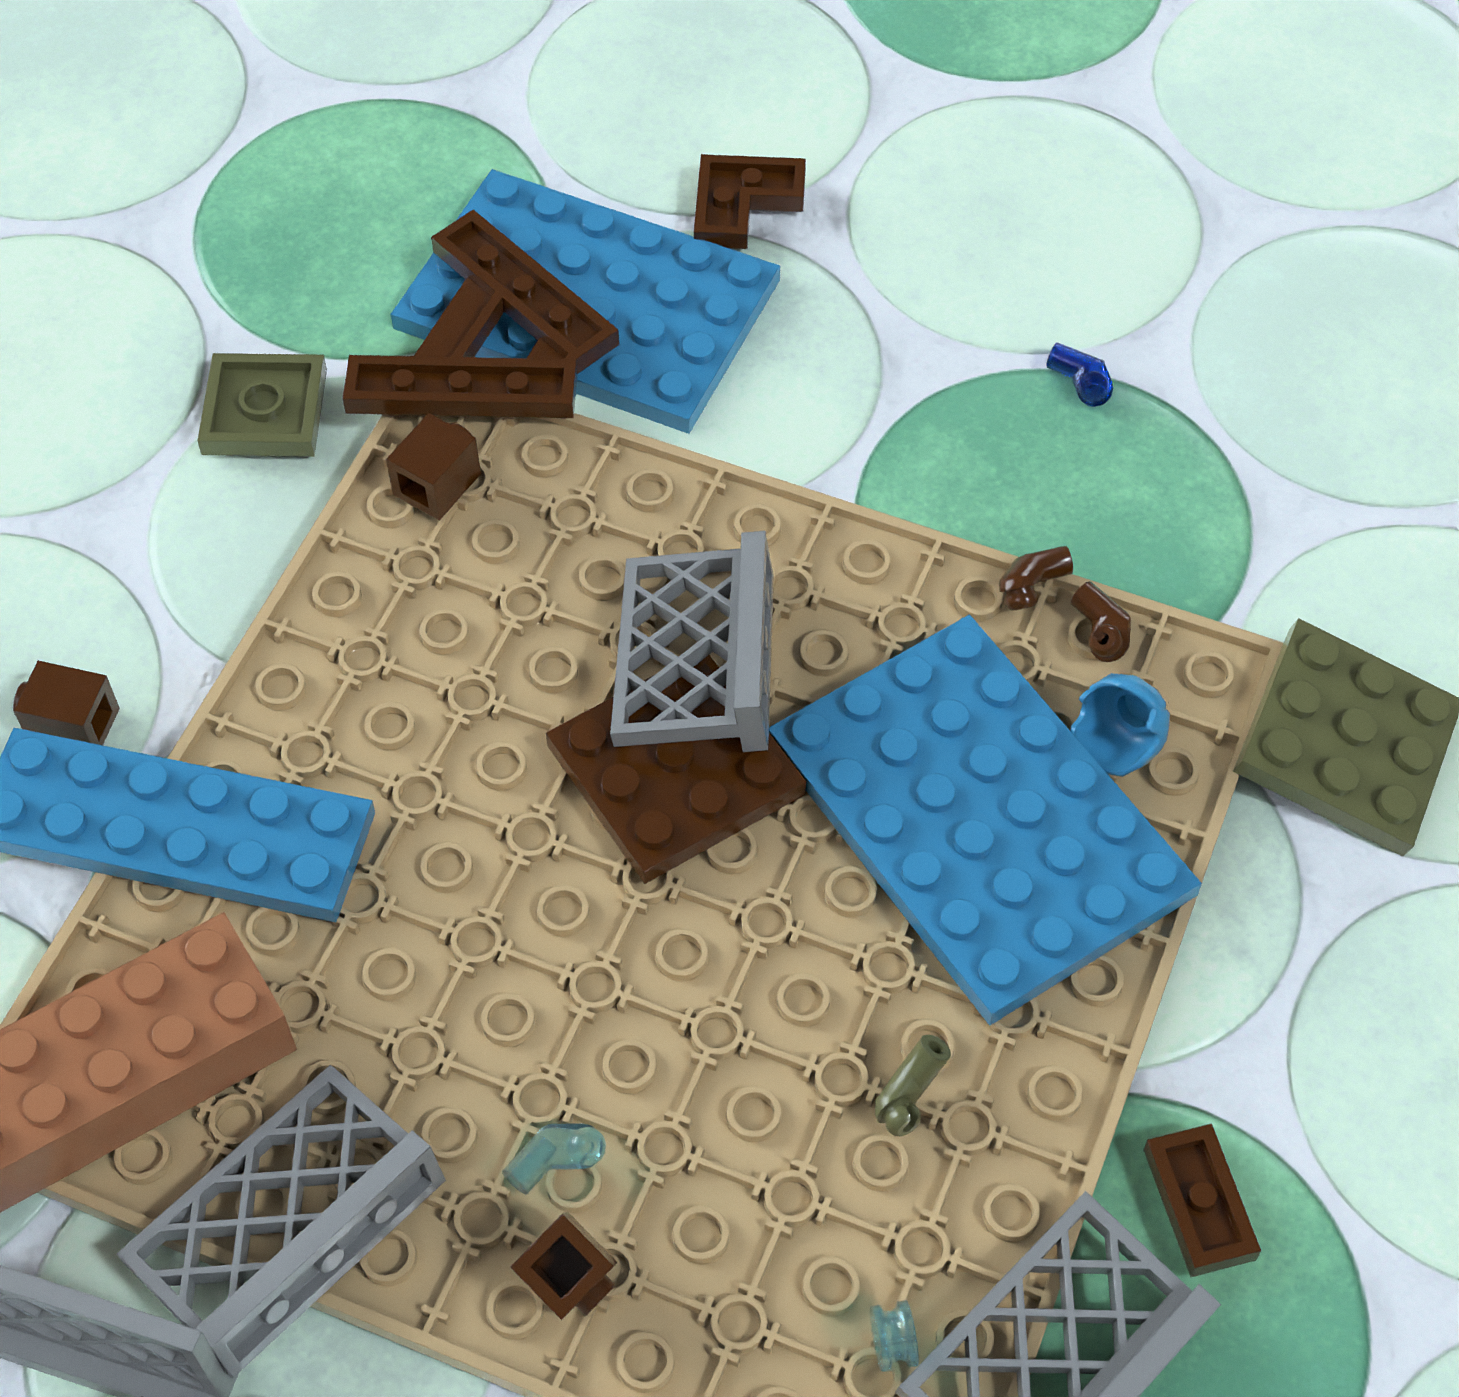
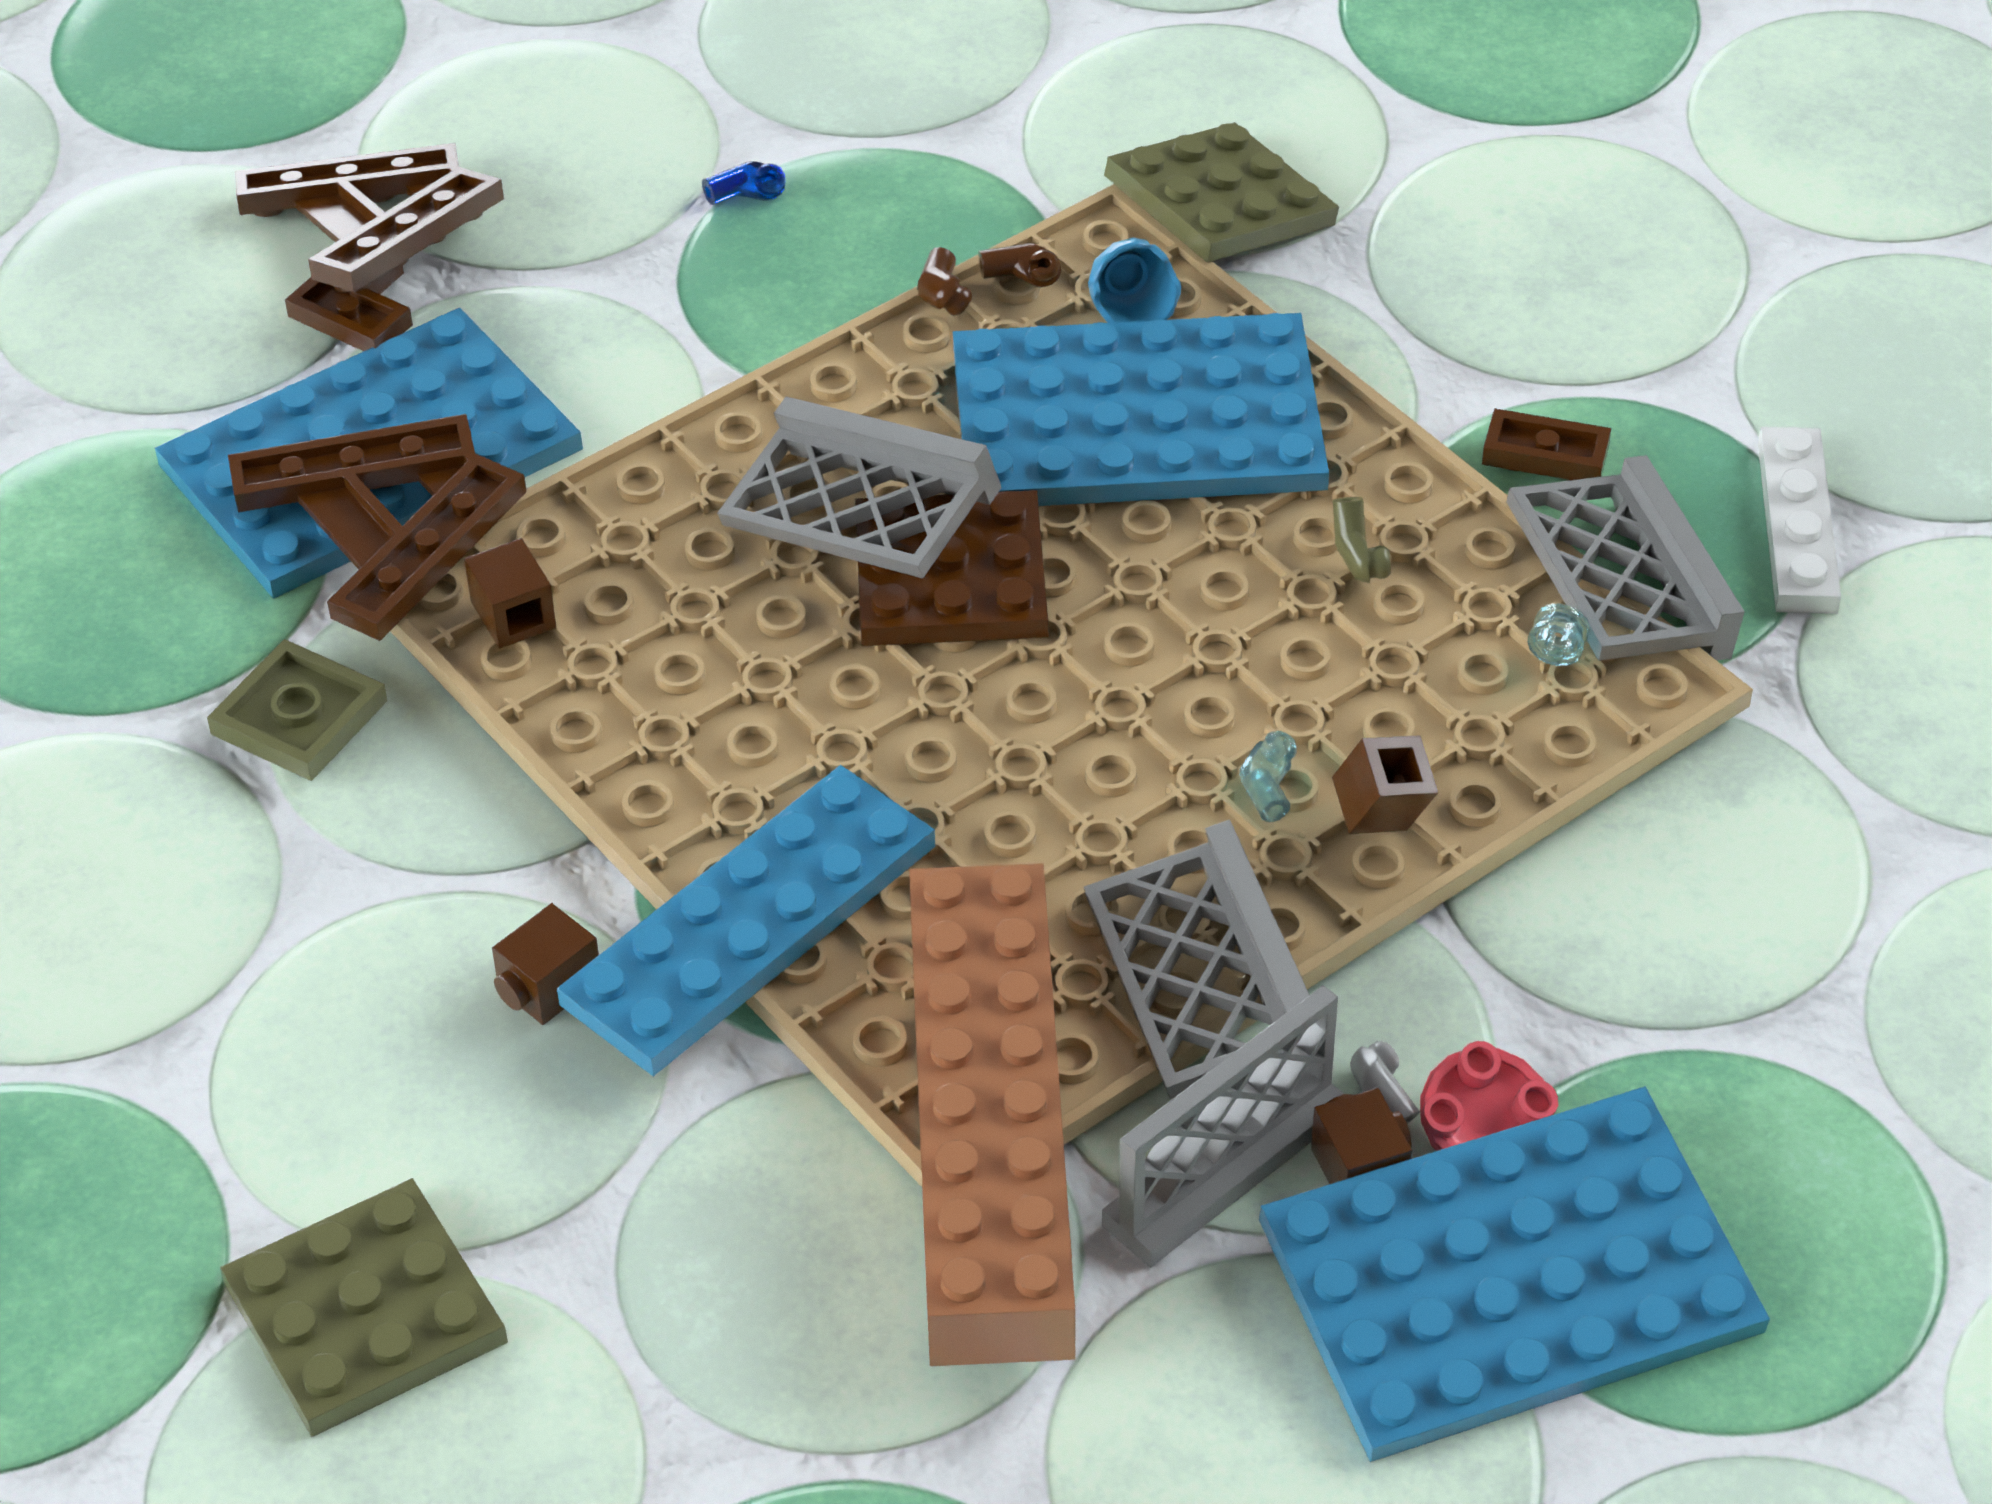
camera: 60 degrees left, 10 degrees down
none -> reddish brown plate [235,143,504,293]

